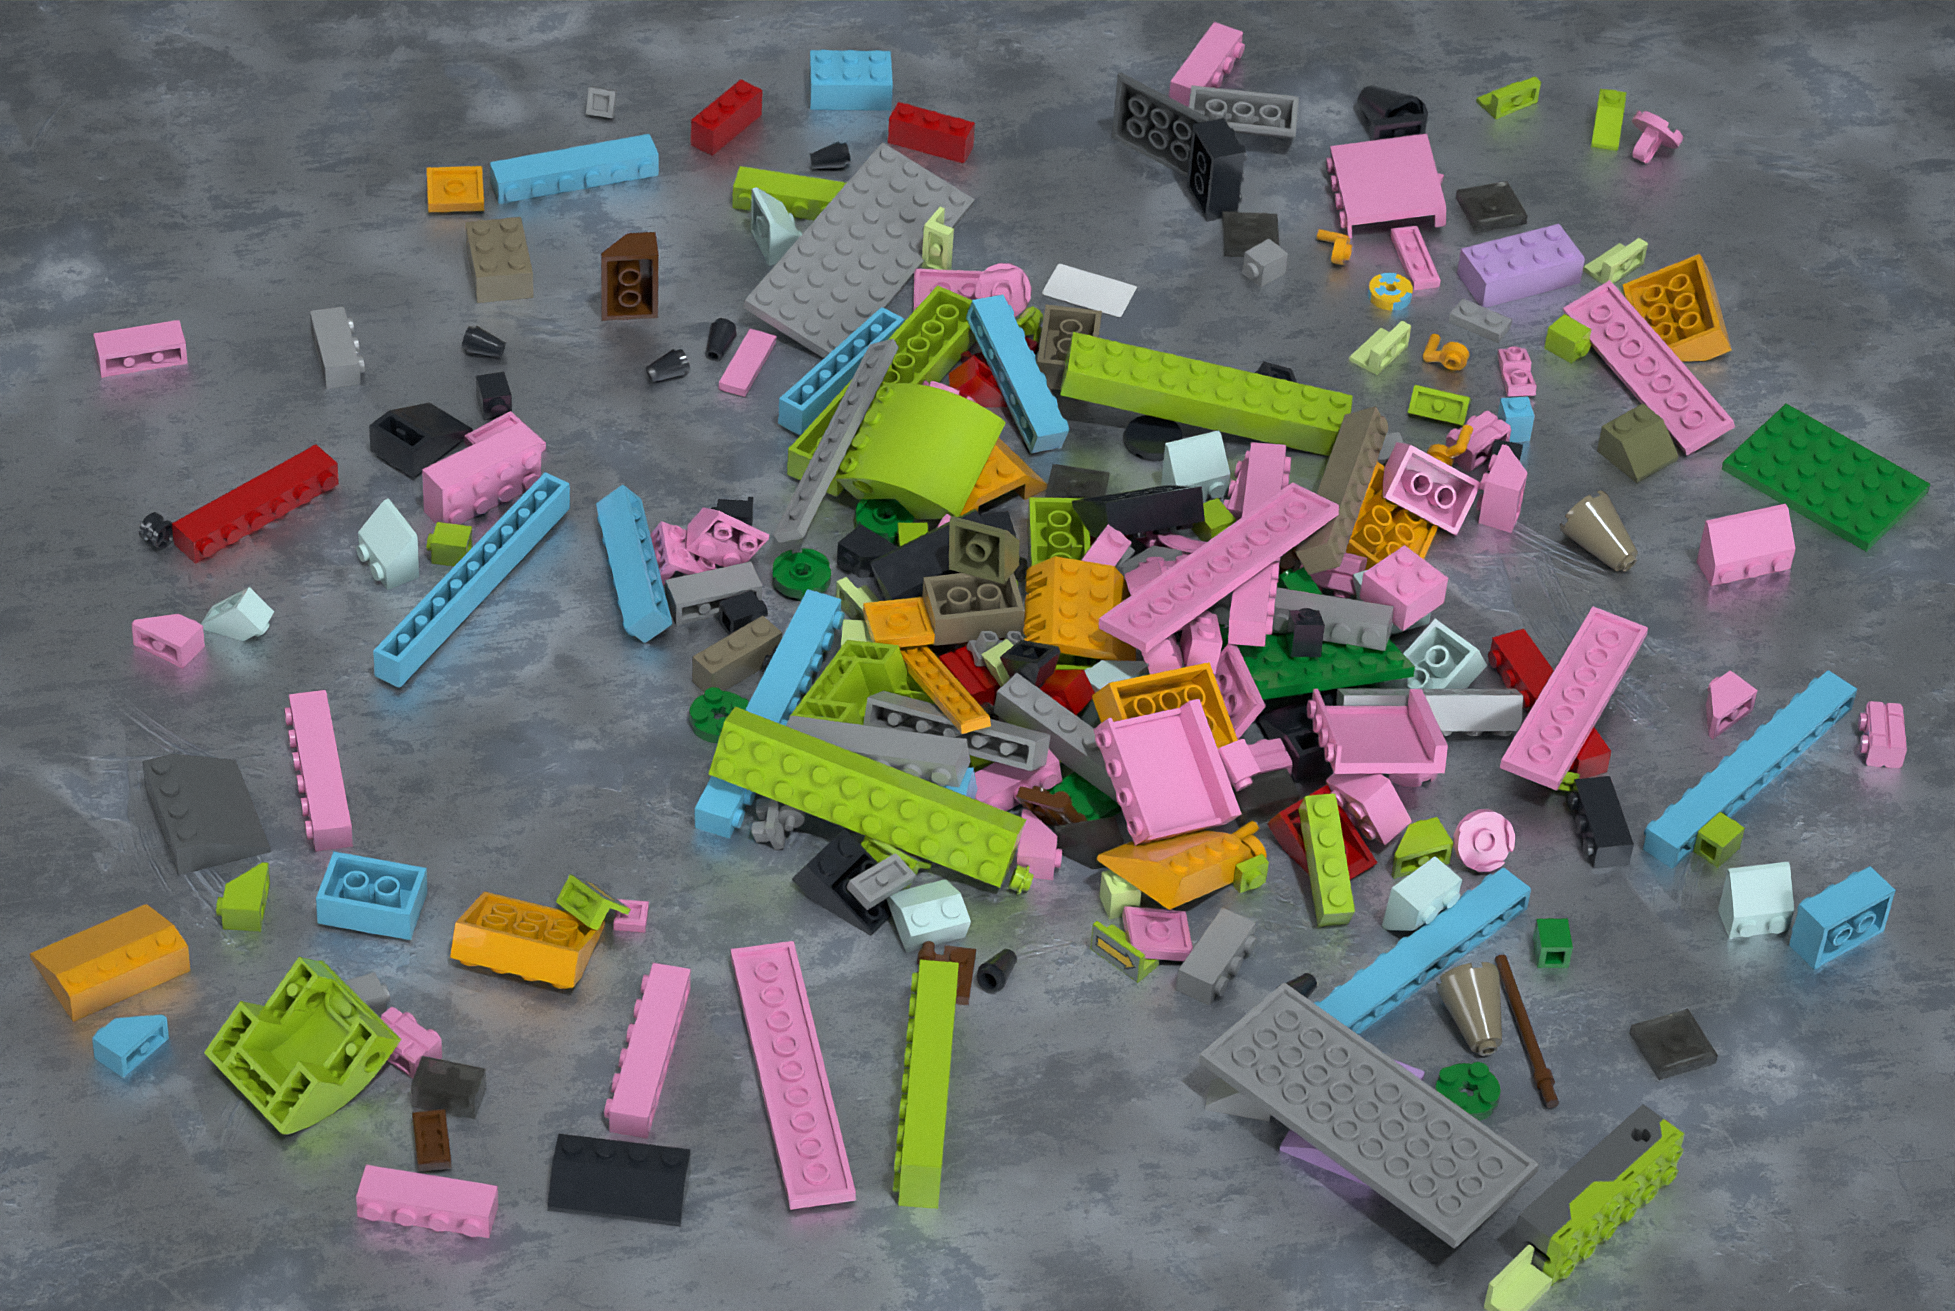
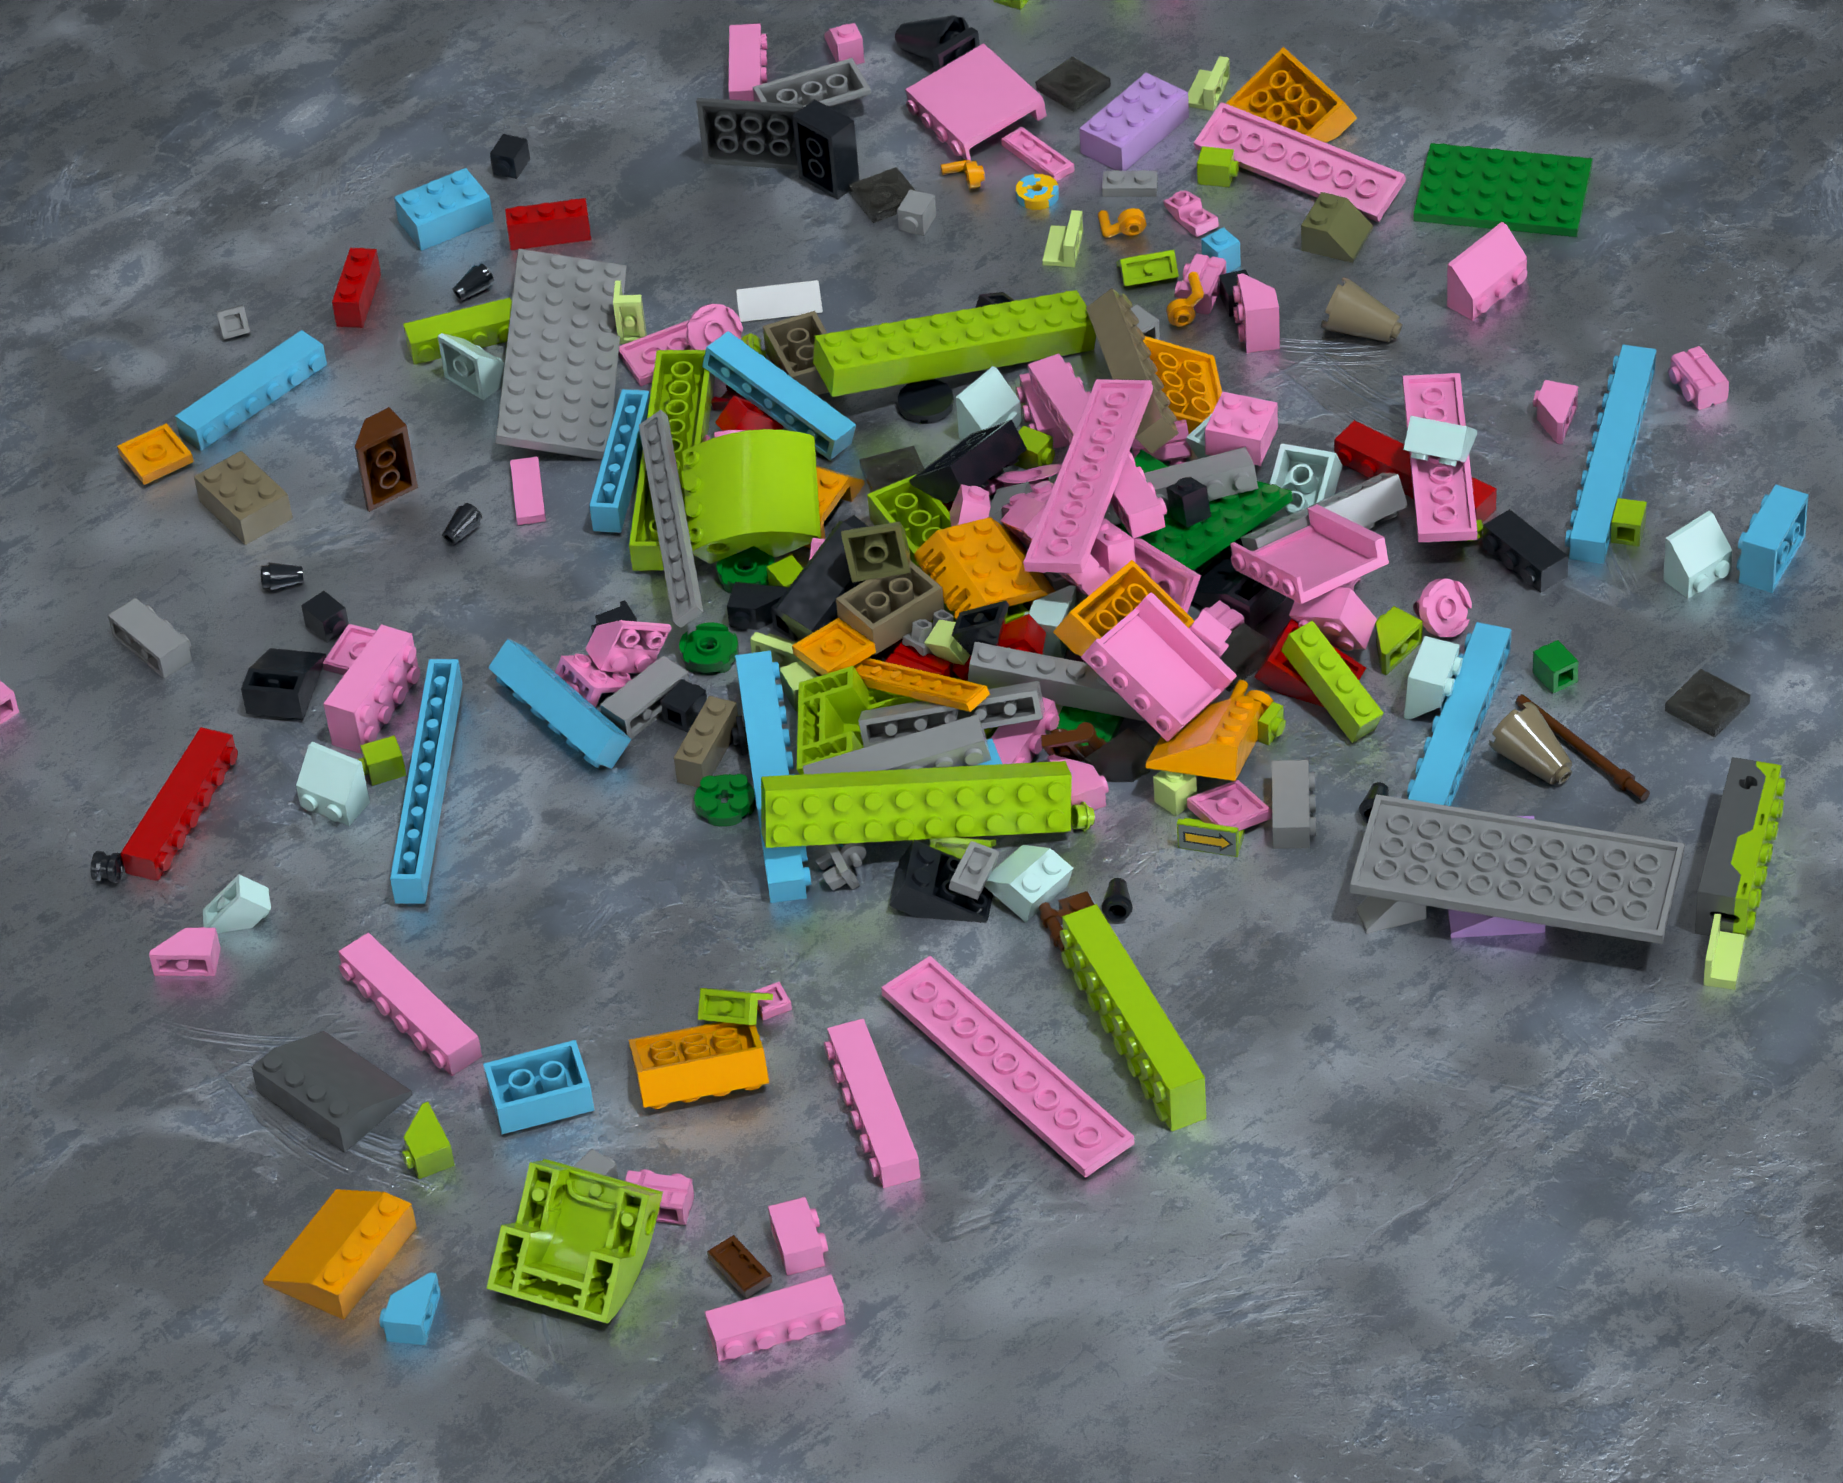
camera: 20 degrees left, 0 degrees up
clear smoke brick [411,1056,486,1119] -> none
black slope [547,1133,691,1227] -> none
black cone [705,318,737,361] -> none
bright pink slope [1383,442,1481,536] -> none
green plate [1435,1062,1501,1121] -> none
none -> black brick [490,134,530,179]
none -> bright pink brick [768,1197,828,1276]
none -> bright pink slope [824,23,865,65]
none -> light aqua slope [1404,416,1478,466]

